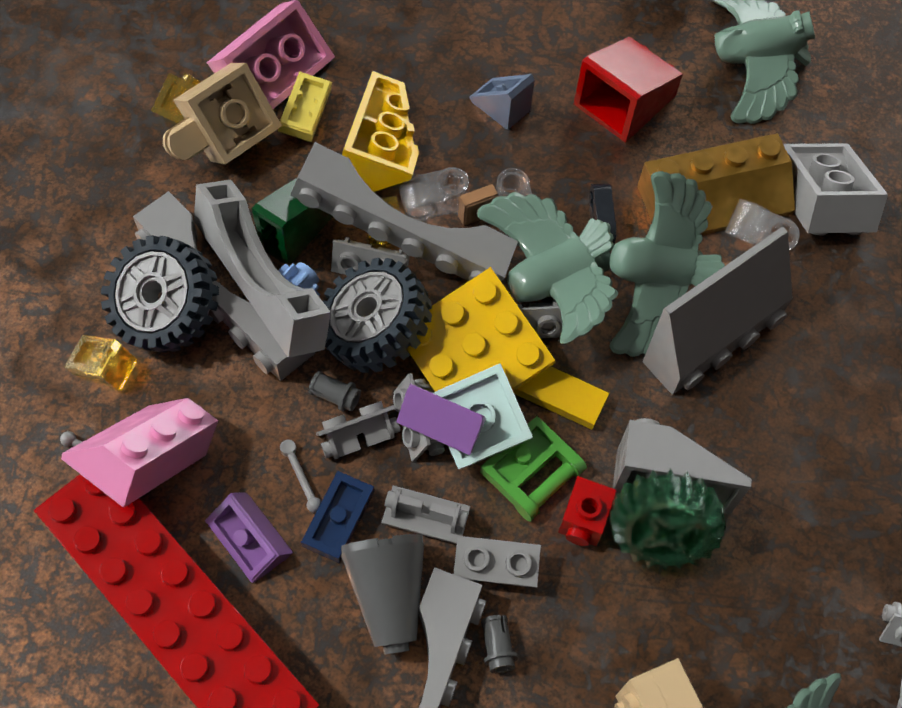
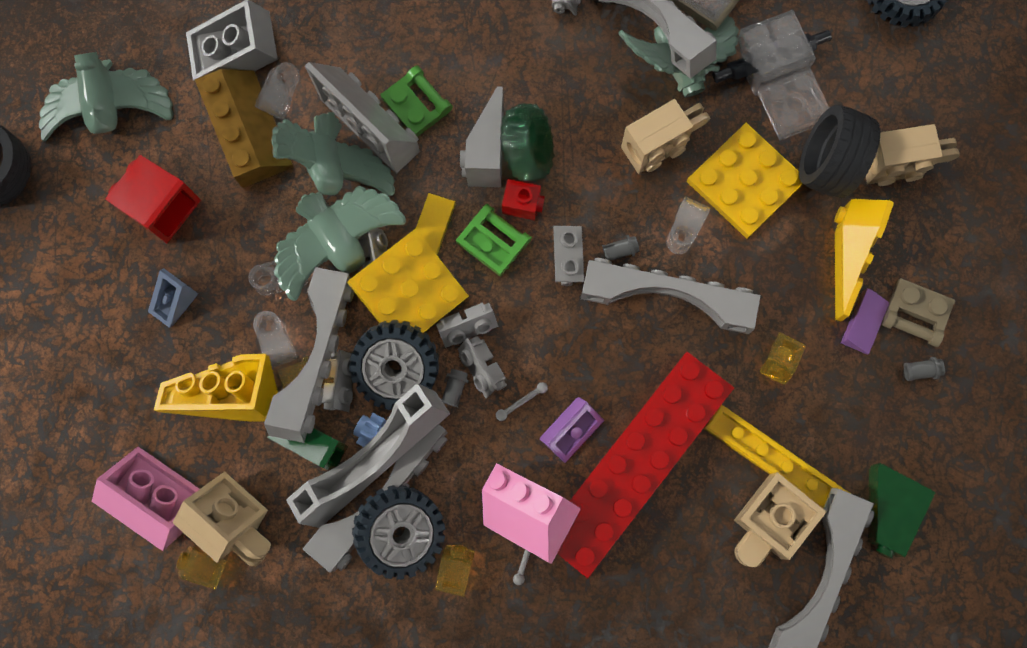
camera: 90 degrees left, 15 degrees up
light yellow plate [278,71,332,142] -> none
dark blue plate [301,471,375,563] -> none
dark grey cone [341,534,425,655] -> none
light grey hinge [381,485,471,544] -> none
medium lavender slope [396,384,487,455] -> none
light aqua plate [433,363,533,470] -> none
medium nougat tile [458,184,498,225] -> none
black beam [589,184,616,245] -> none
none -> bright green plate [380,65,453,137]

